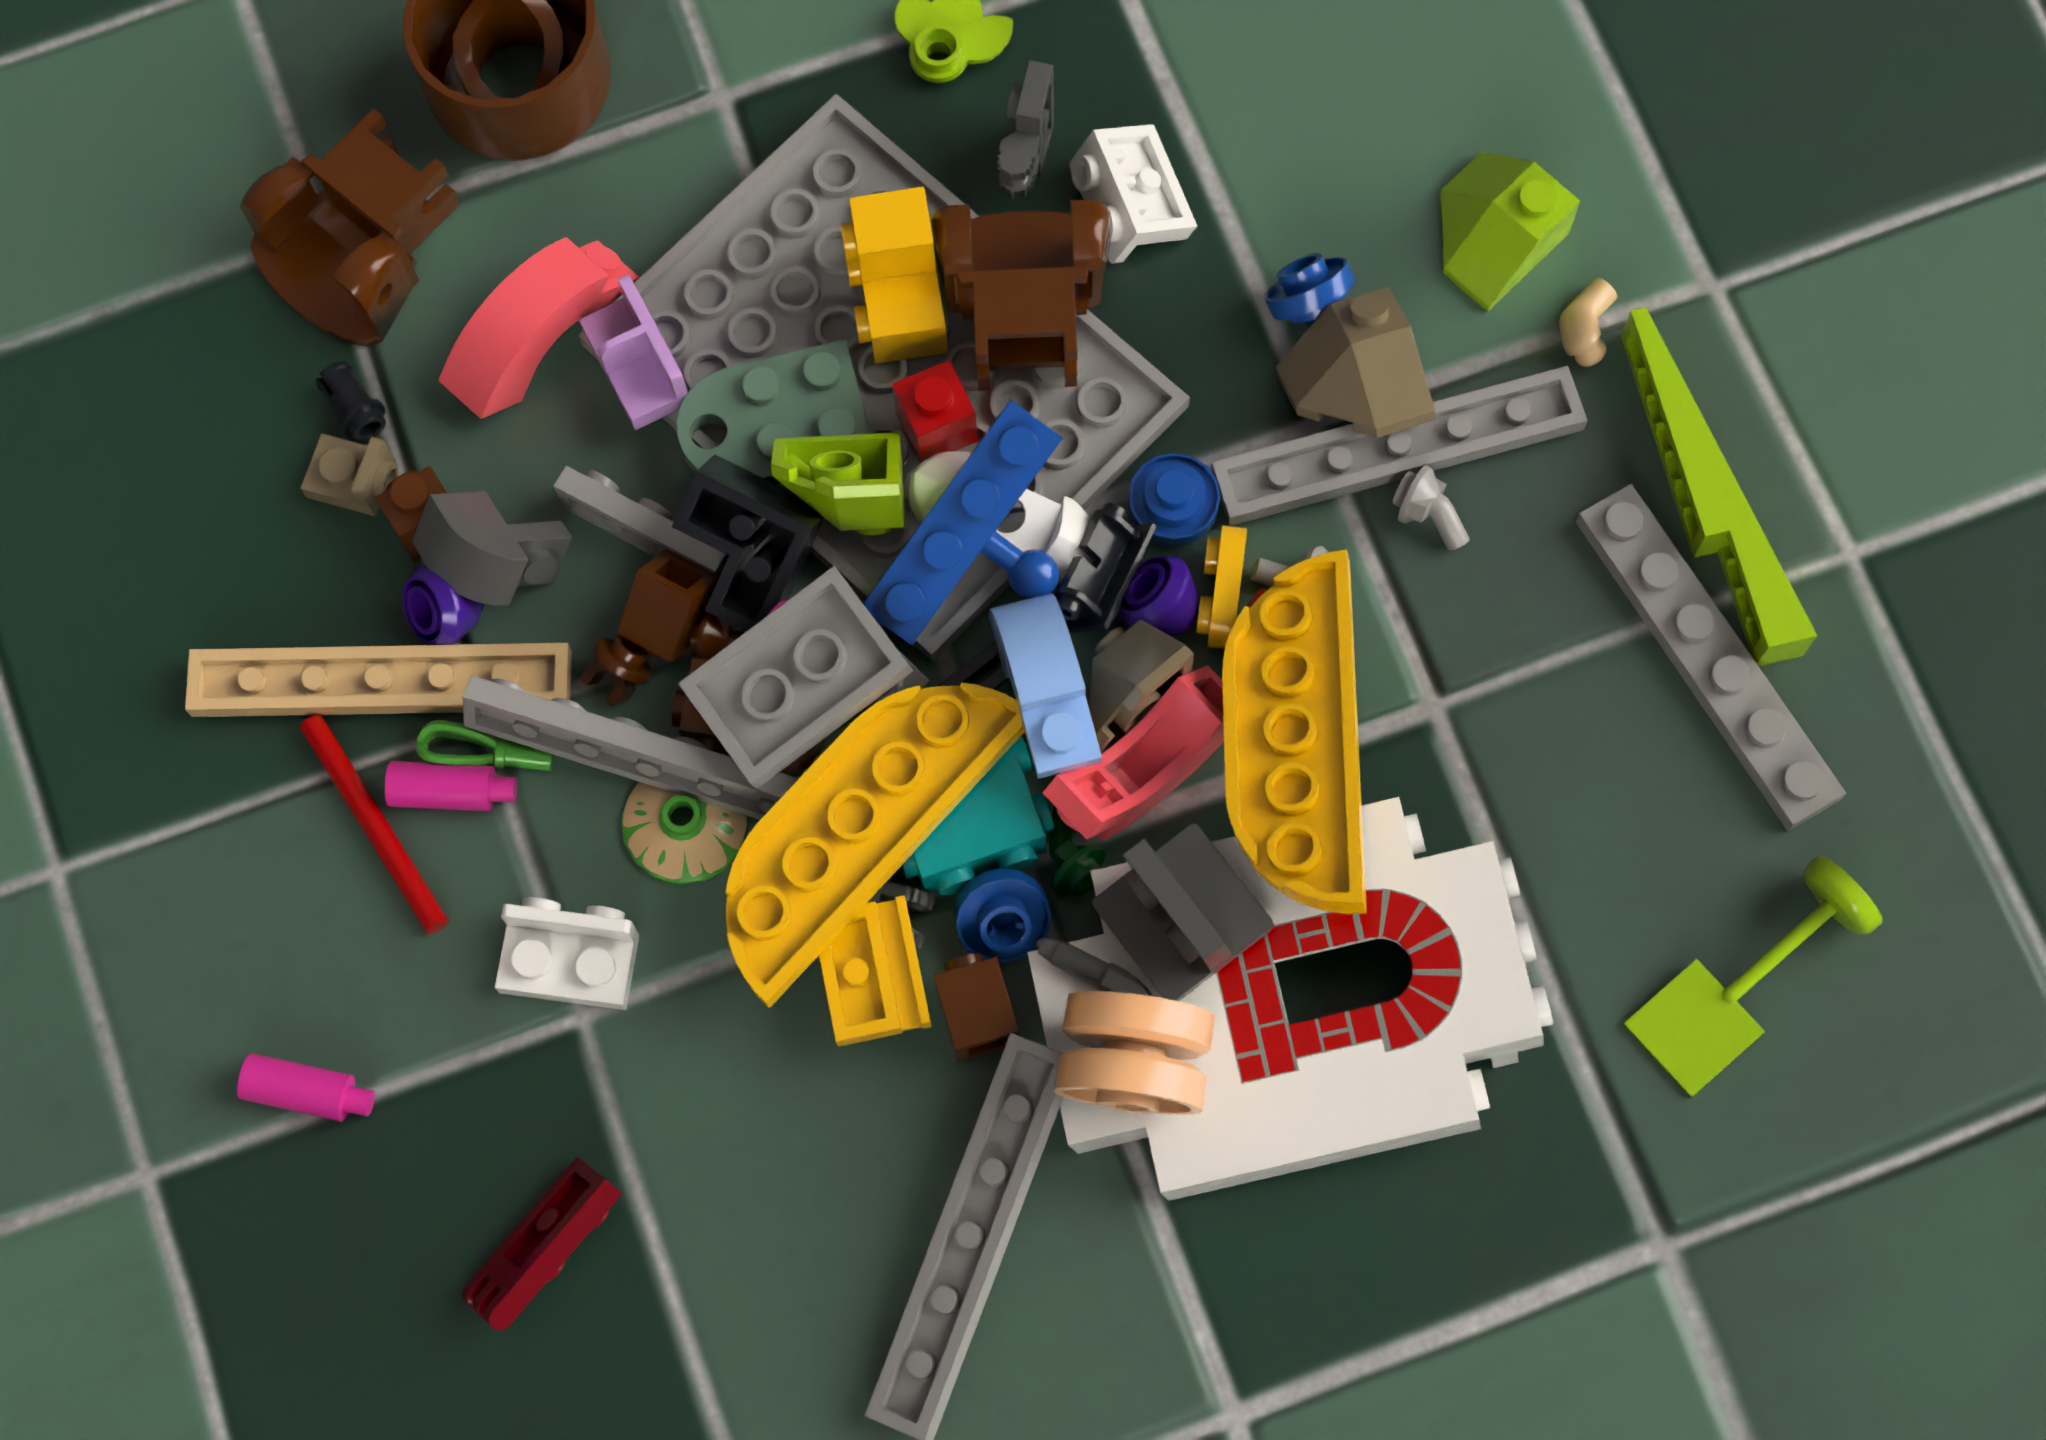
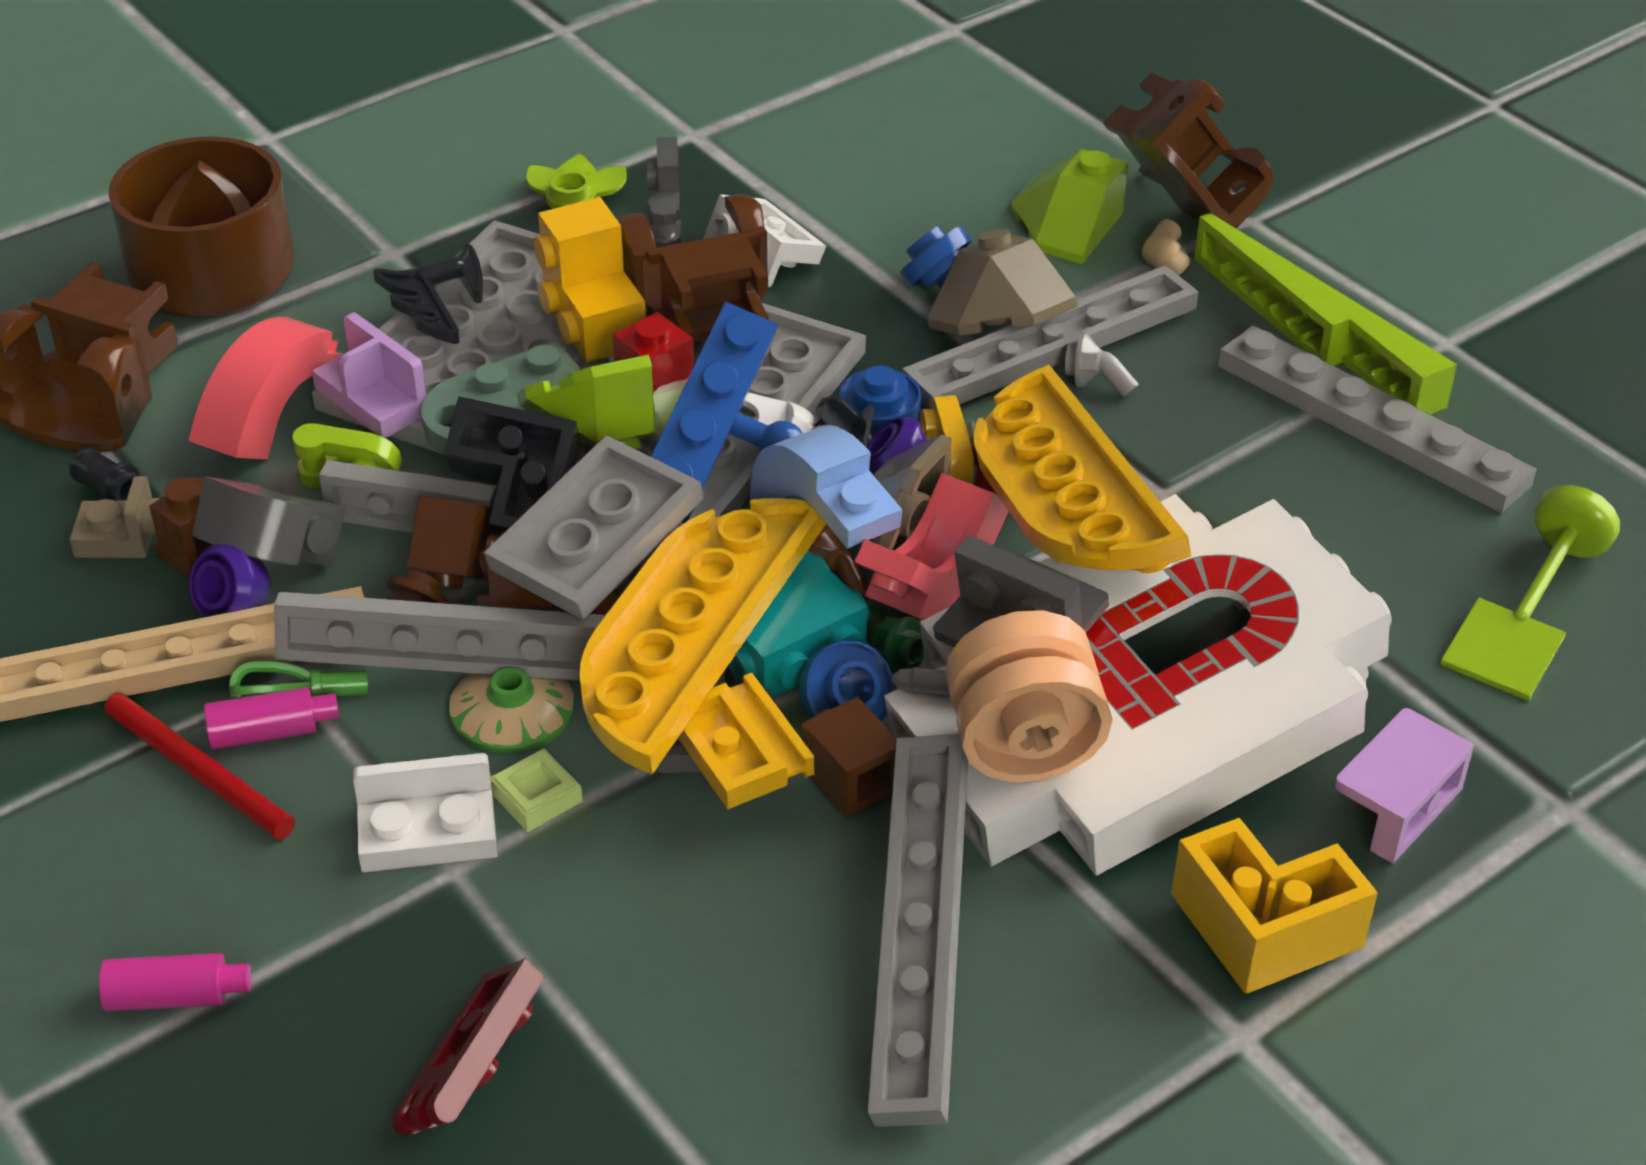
camera: 20 degrees left, 30 degrees down
none -> lime plate [292,423,402,489]
none -> black piece [373,244,484,344]
none -> yellowish green tile [491,748,583,832]
none -> reddish brown piece [1103,72,1274,229]
none -> yellow brick [1171,818,1378,994]
none -> lavender panel [1335,708,1475,864]

